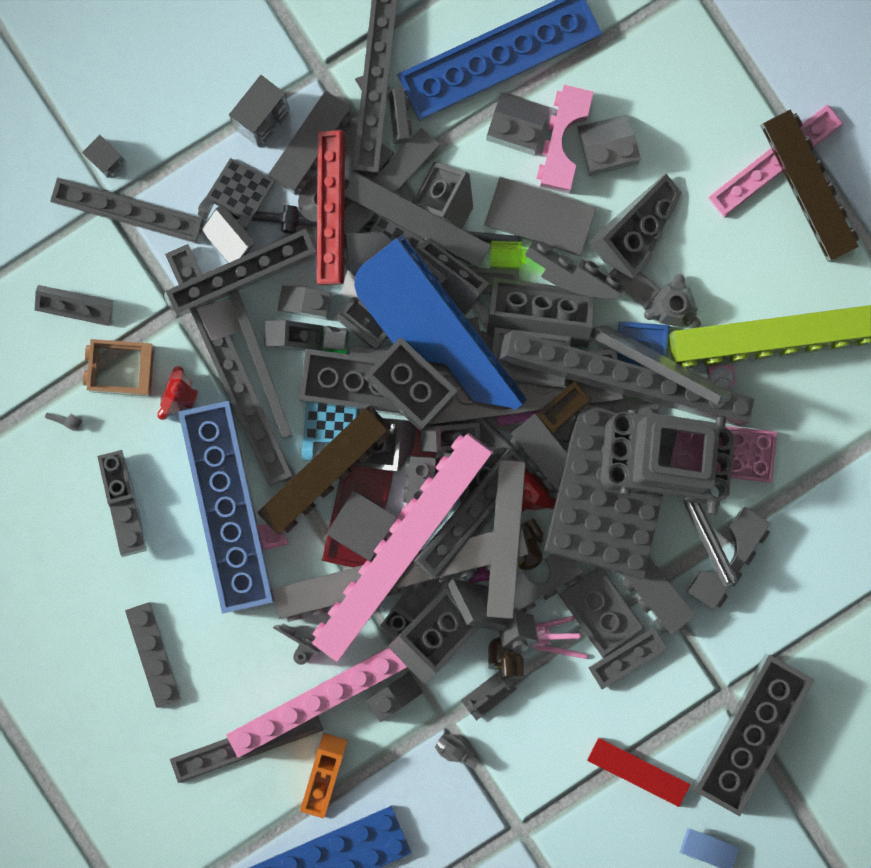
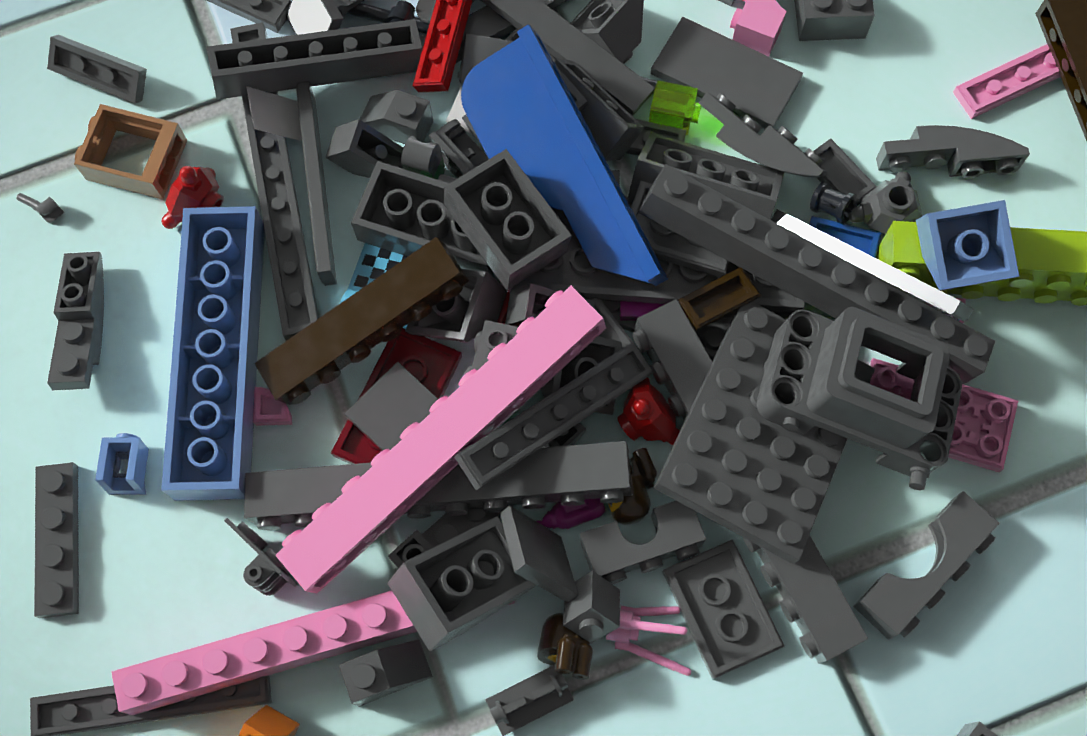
camera: 20 degrees right, 15 degrees down
tile [487,460,526,619] -> none
dark grey wedge [588,173,682,278] -> none
dark grey plate [588,627,667,690] -> none
dark grey axle [683,498,737,587] -> none
none -> medium blue window [95,433,149,495]
none -> black bush [810,181,858,224]
none -> dark grey slope [876,125,1030,178]
none -> medium blue slope [916,200,1019,291]

